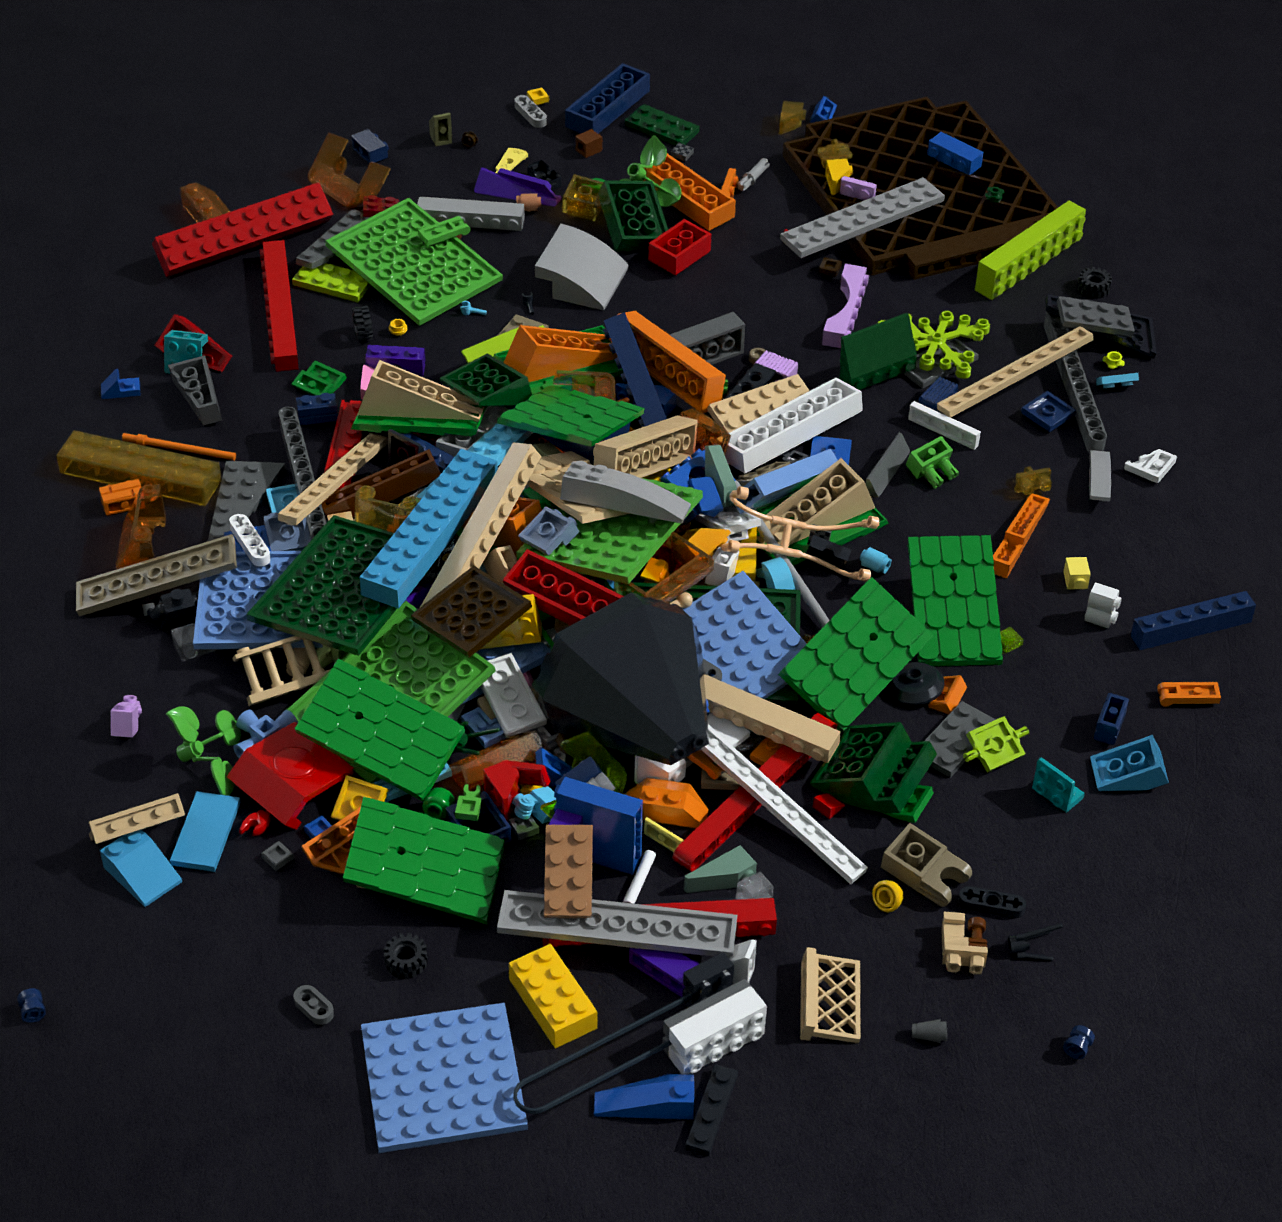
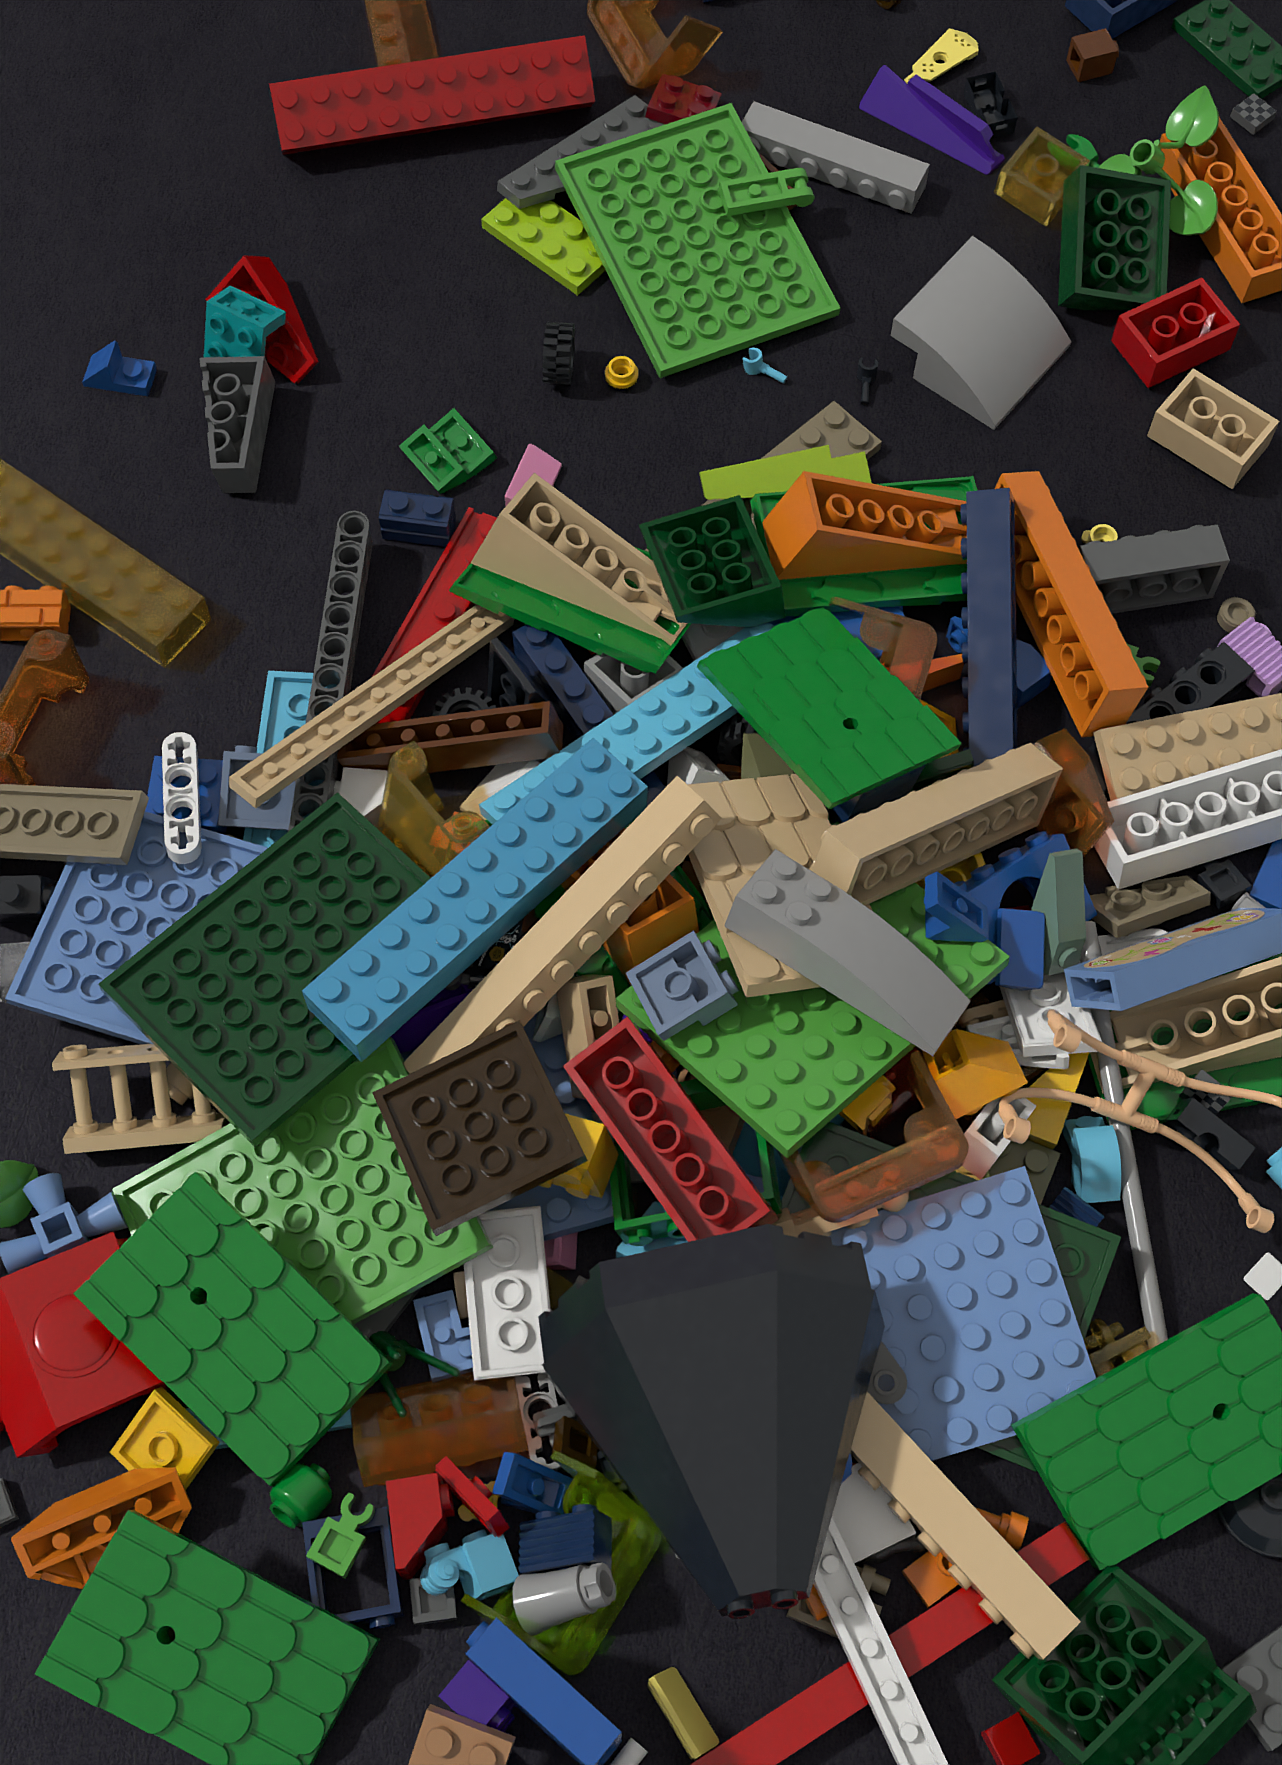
camera: 20 degrees right, 20 degrees up
orange bar [122,433,236,461] -> none
dark grey wing [208,461,286,541] -> none
red brick [260,240,299,372] -> none
blue tile [303,816,332,839] -> none
dark purple arch [365,345,425,377] -> none
nougat brick [516,193,541,211] -> none
orange wedge [625,778,709,828] -> none
none -> blue slope [924,871,988,942]
none -> tan brick [1147,369,1280,489]

